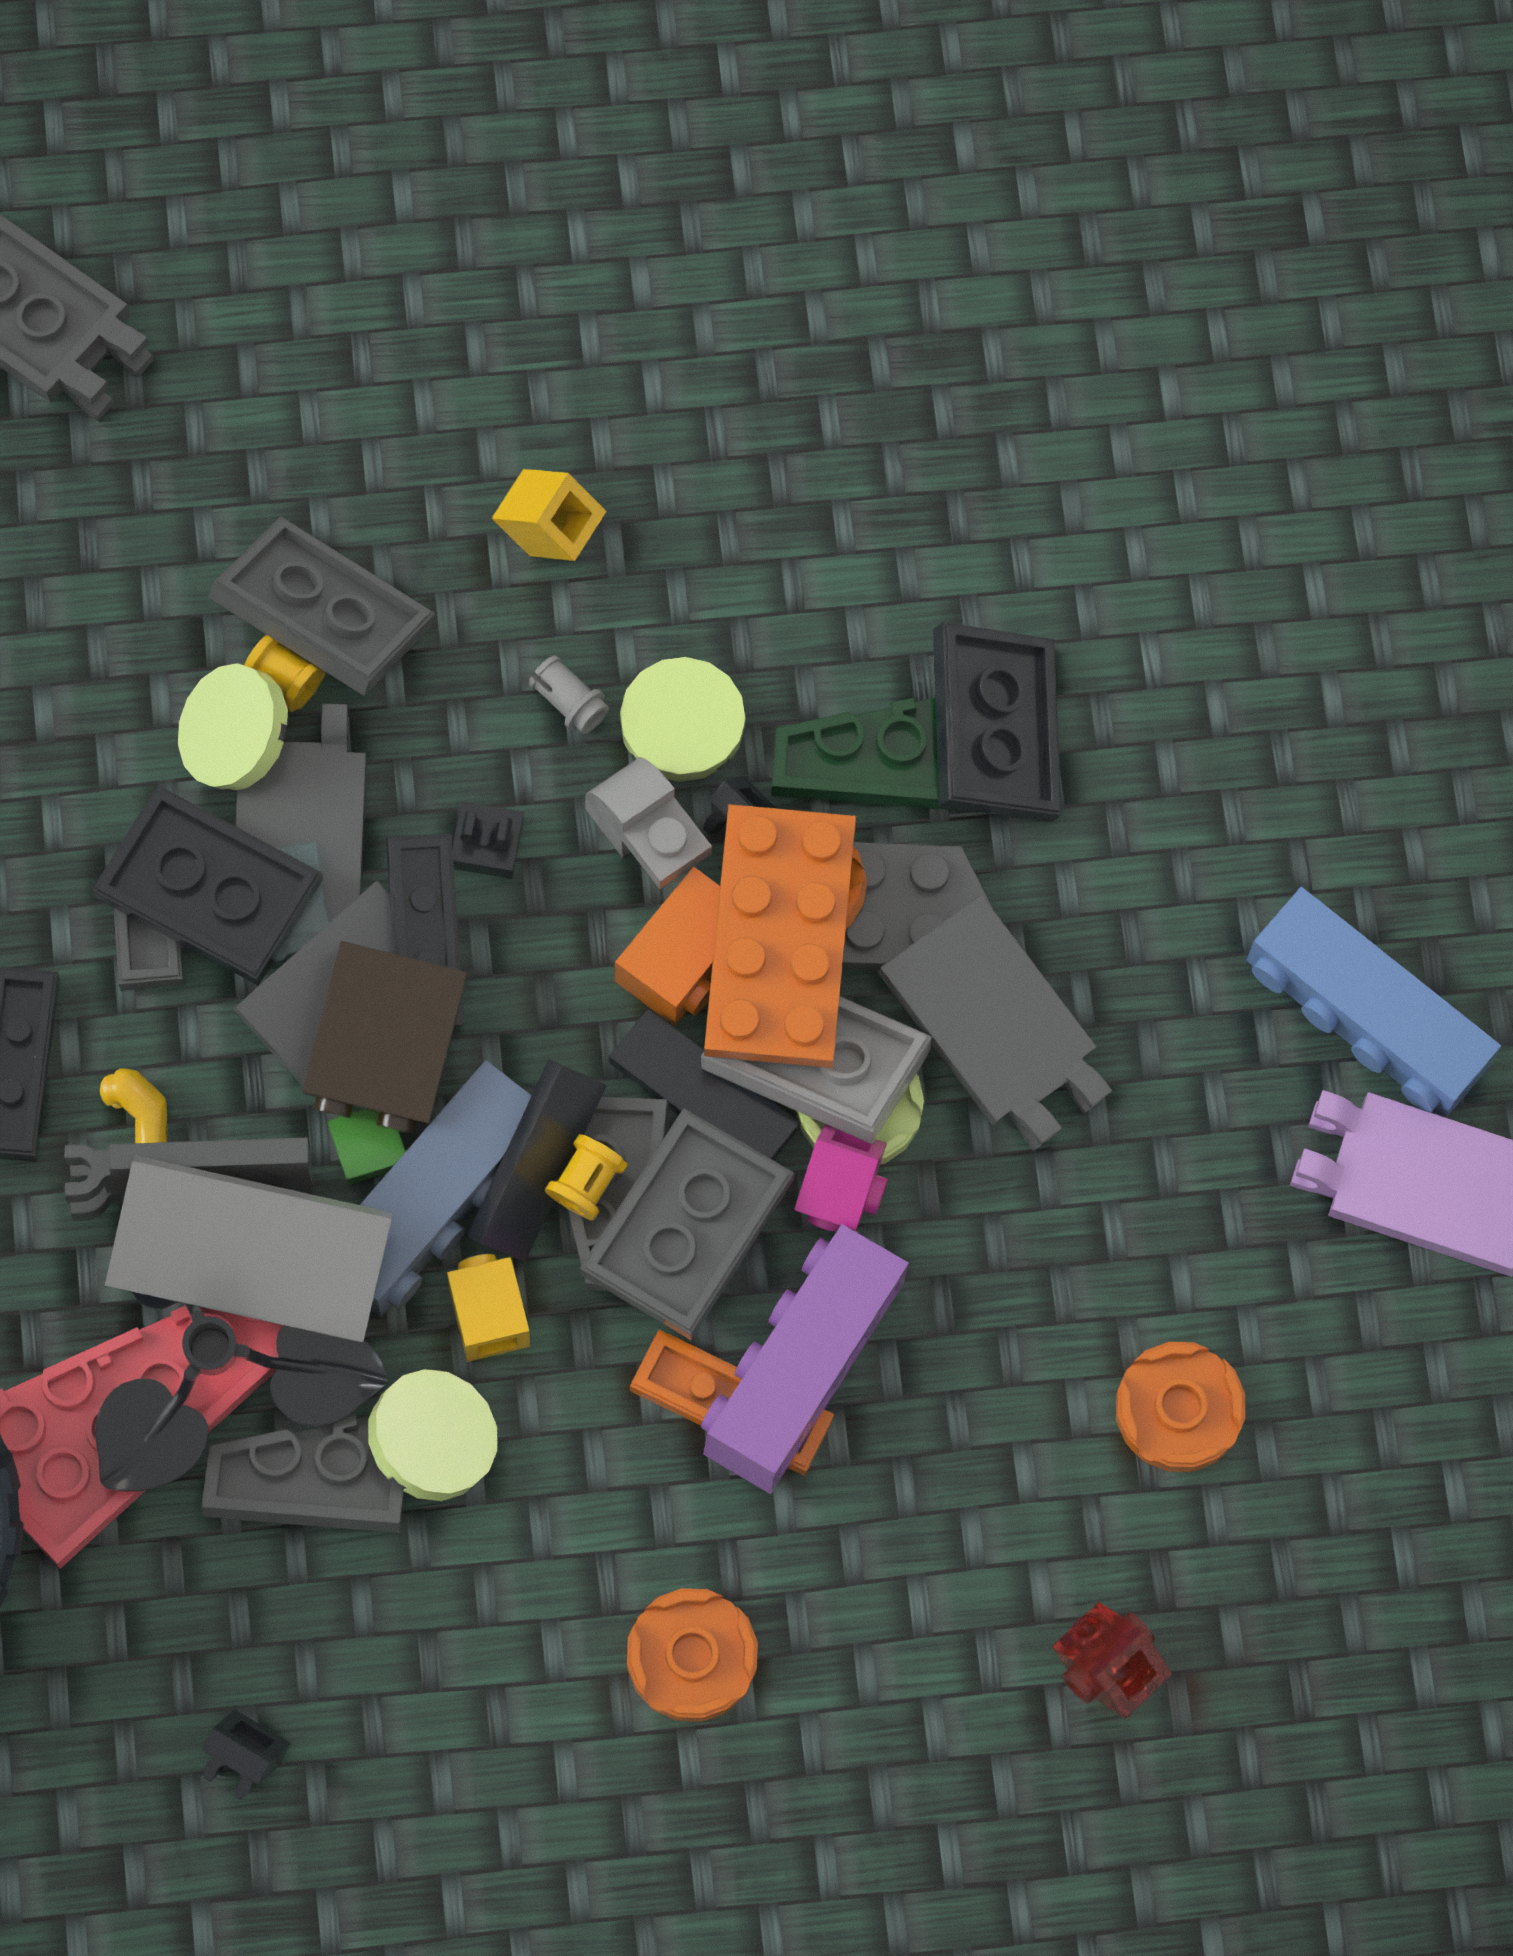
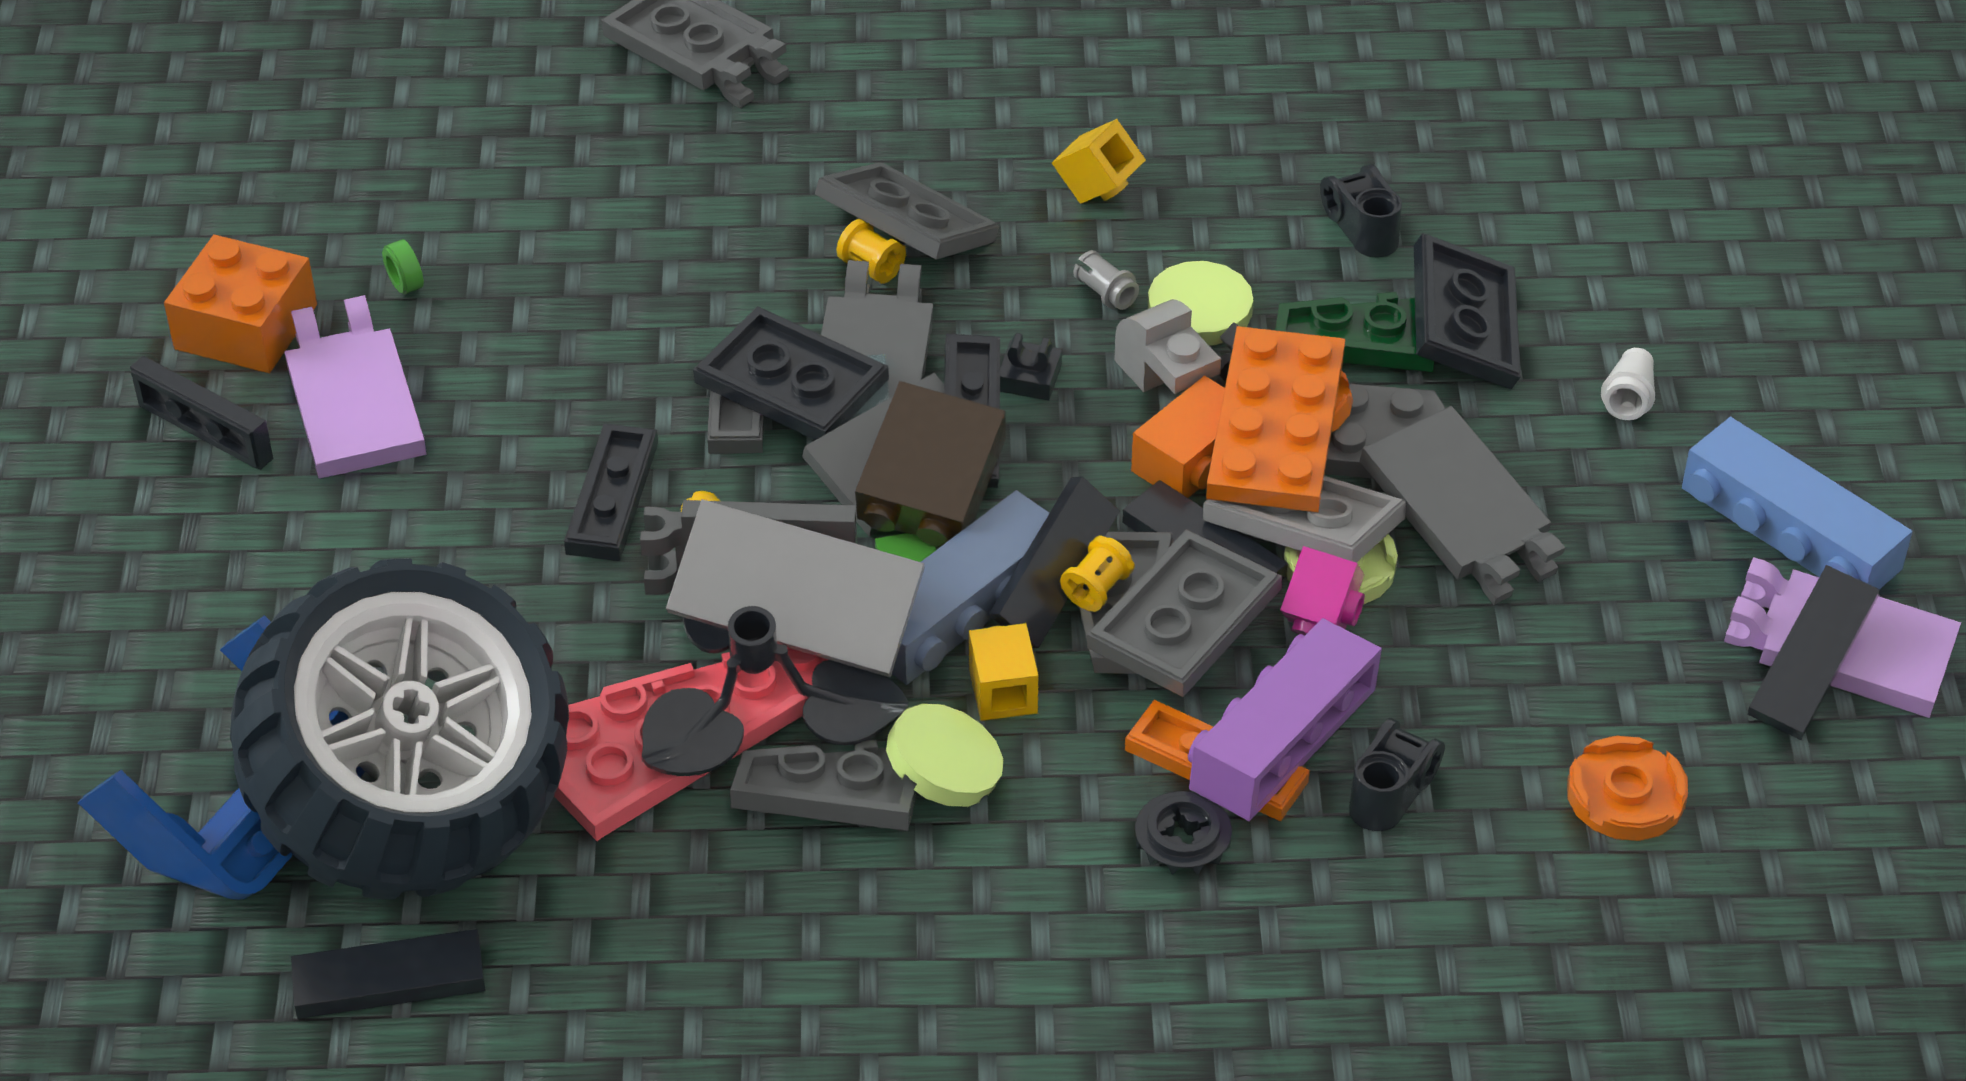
camera: 10 degrees right, 25 degrees down
yellowish green tile [178,663,288,791] -> none
black tile [201,1710,291,1800] -> none
orange tile [627,1588,758,1722] -> none
clear red brick [1052,1602,1172,1720] -> none
none -> black gear [1135,791,1232,875]
none -> black piece [1320,164,1402,258]
none -> black piece [1349,718,1445,831]
none -> white cone [1601,348,1655,420]
none -> black tile [1747,565,1880,740]

